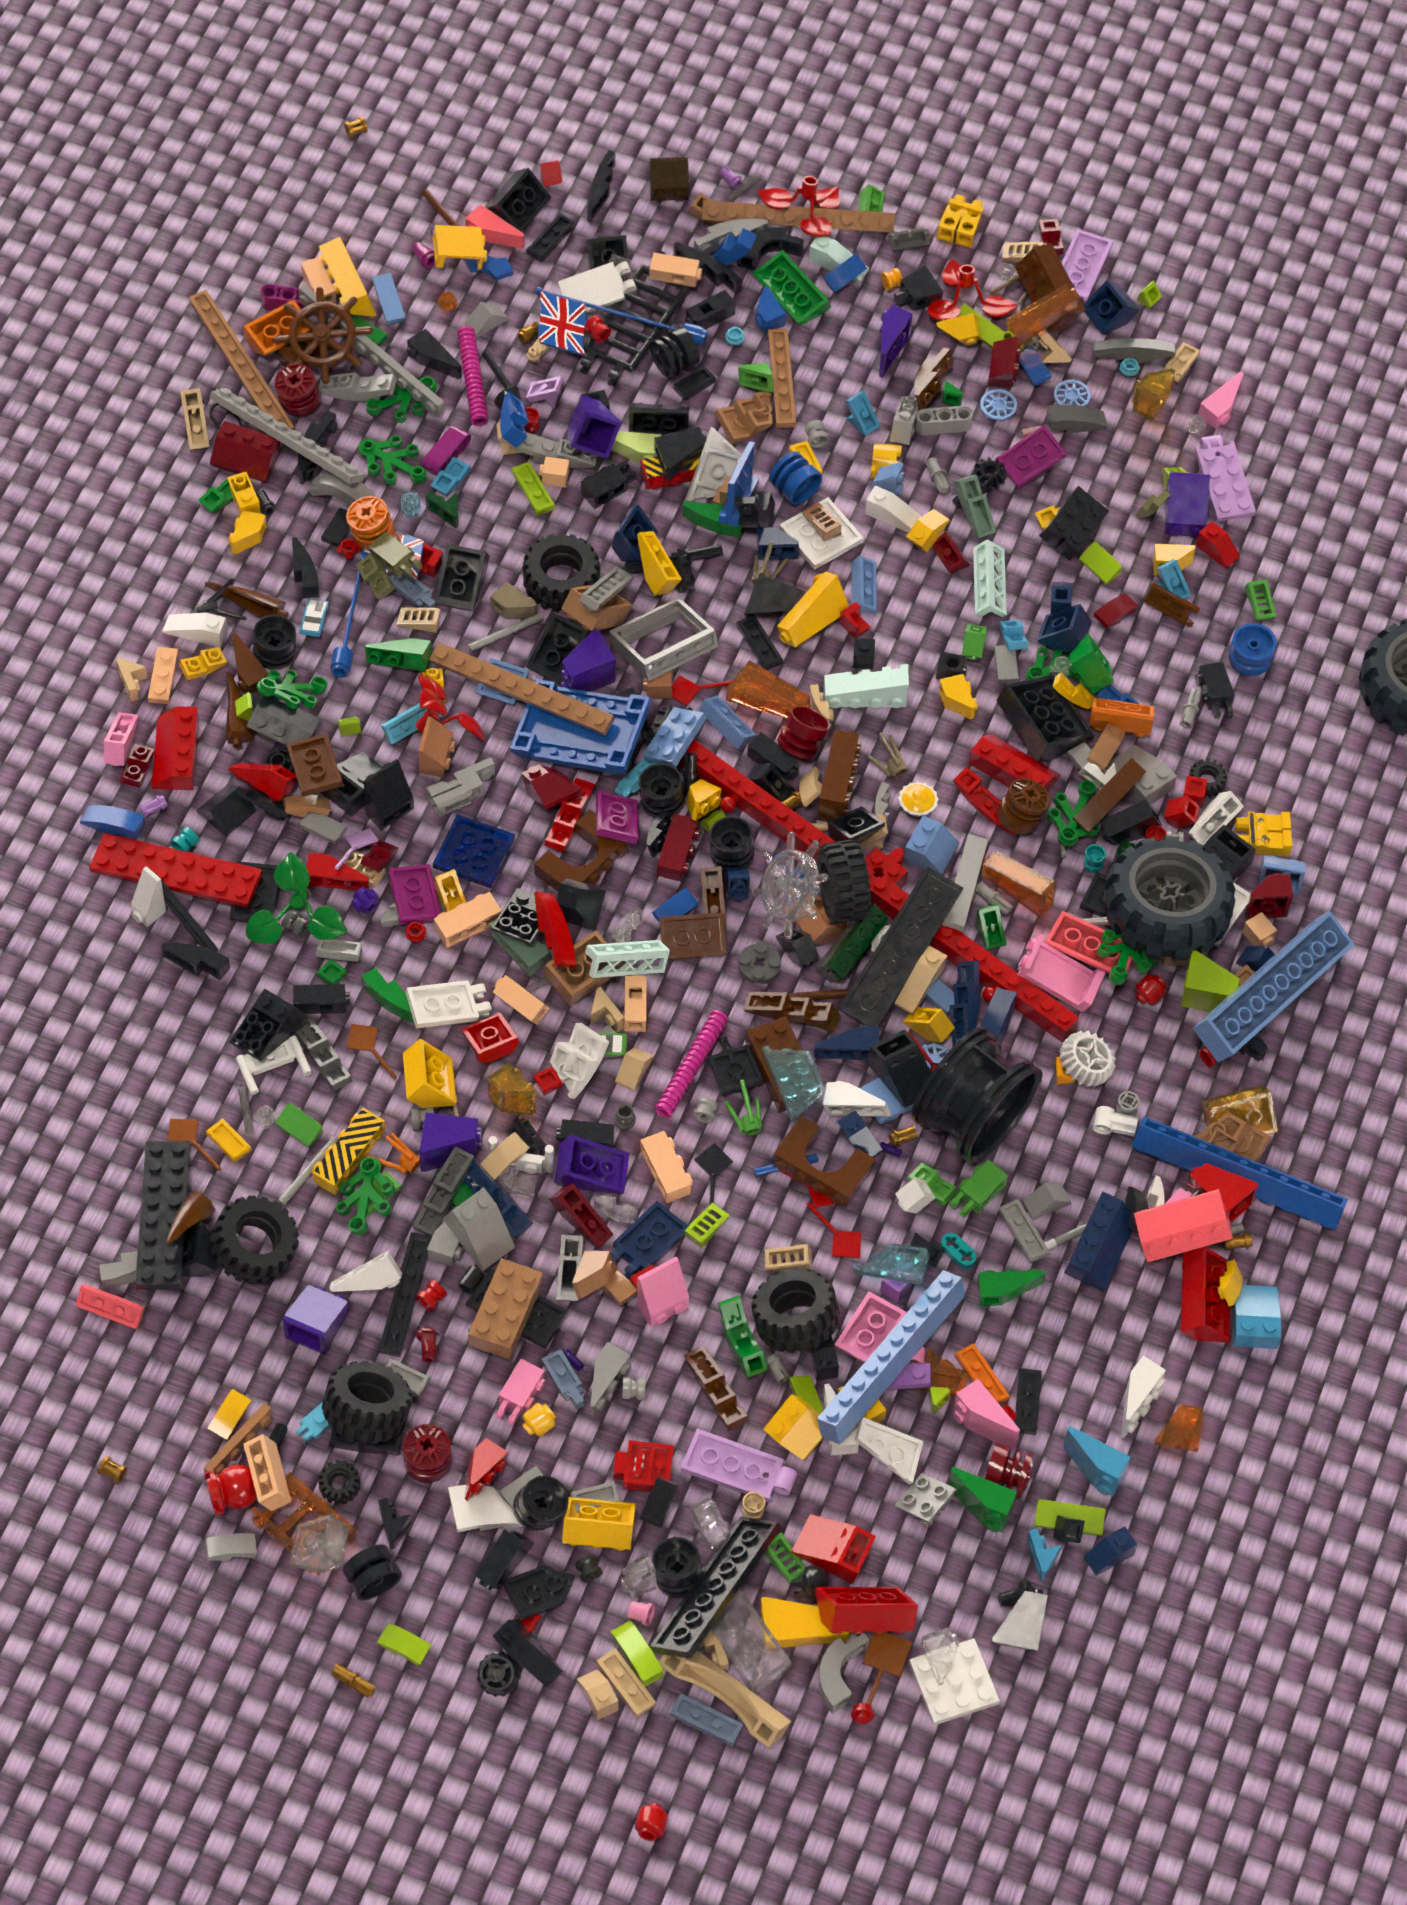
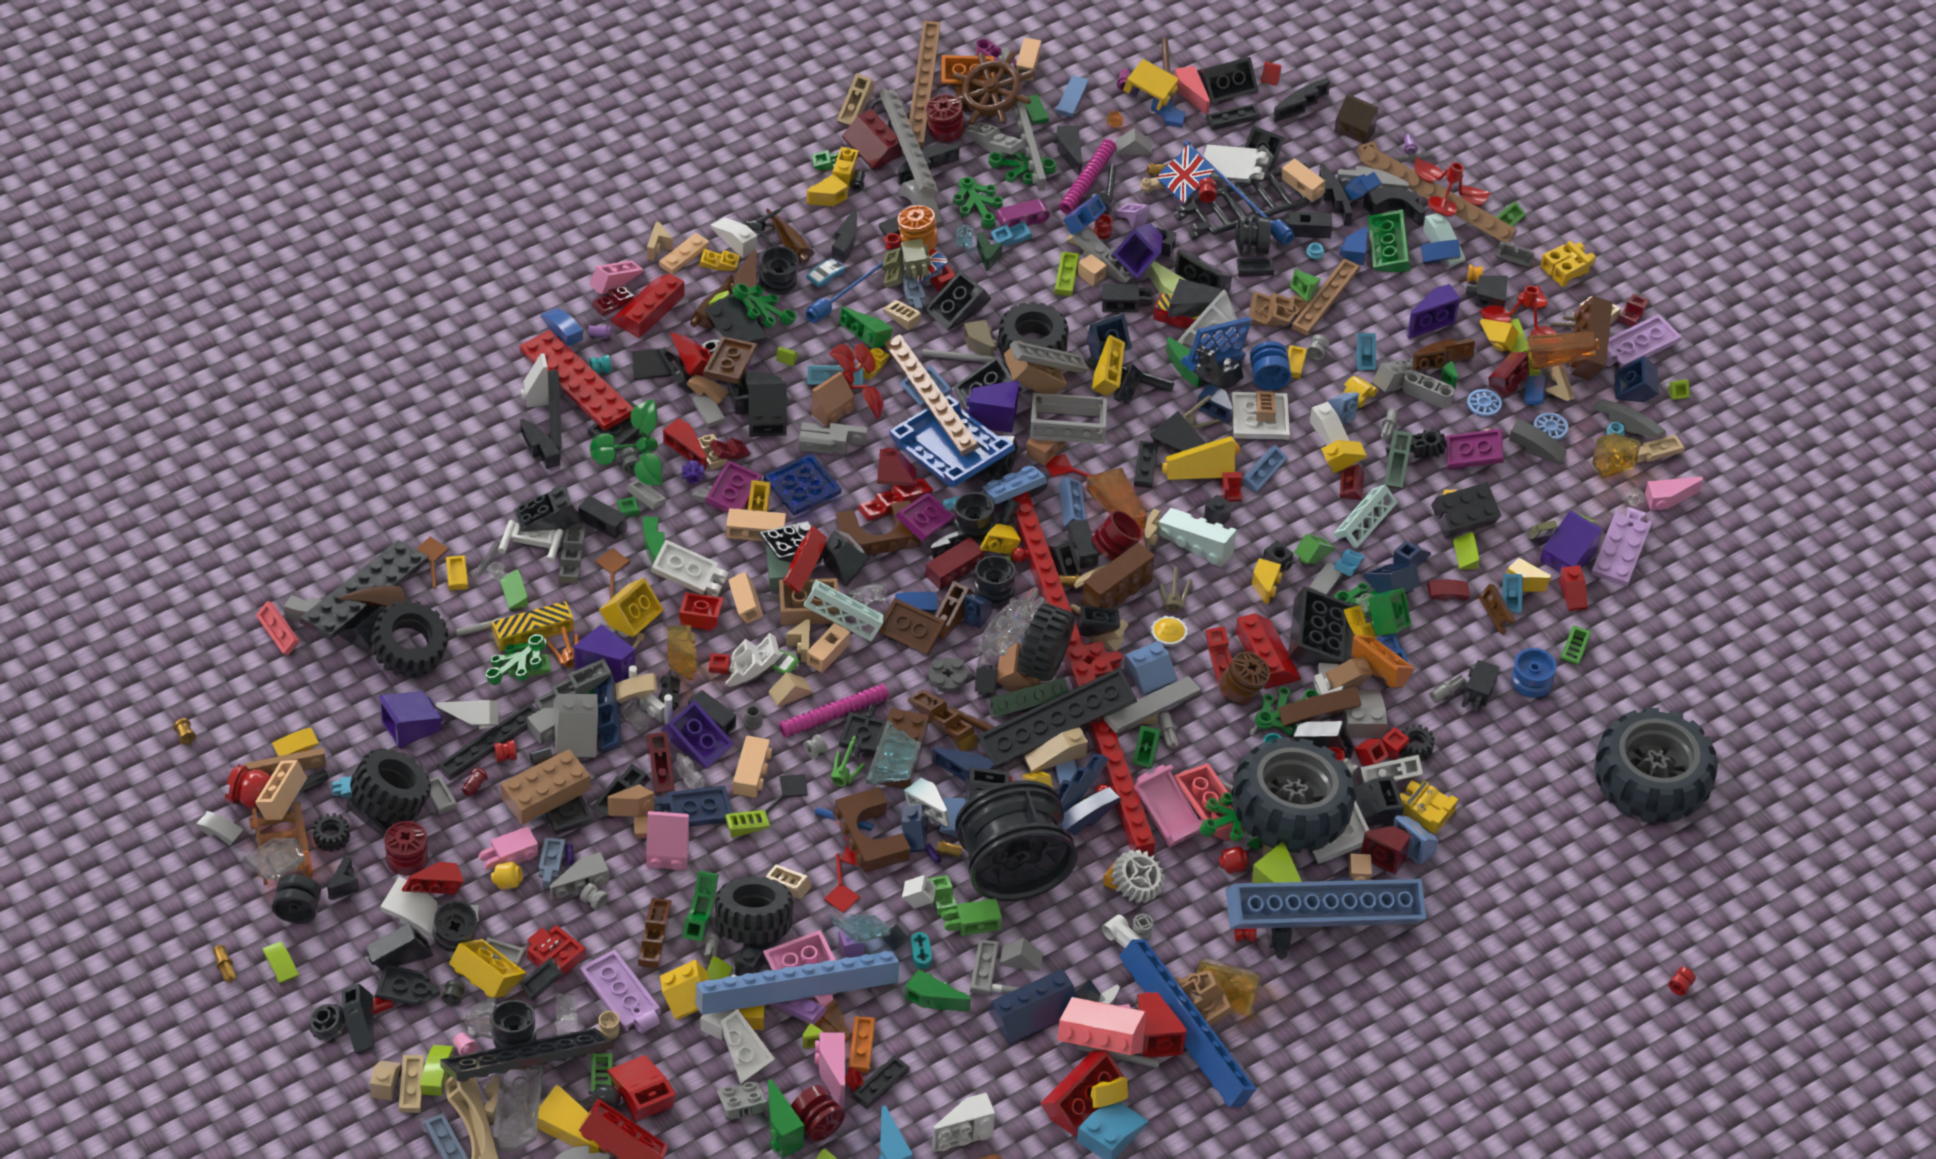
camera: 35 degrees right, 10 degrees down
yellow slope [319,237,377,317] -> none
lavender piece [335,828,378,870] -> none
red plate [405,922,426,942] -> none
light grey slope [874,782,891,823] -> none
clear orange slope [981,851,1057,918] -> none
pearl gold pin [1224,1232,1253,1250] -> none

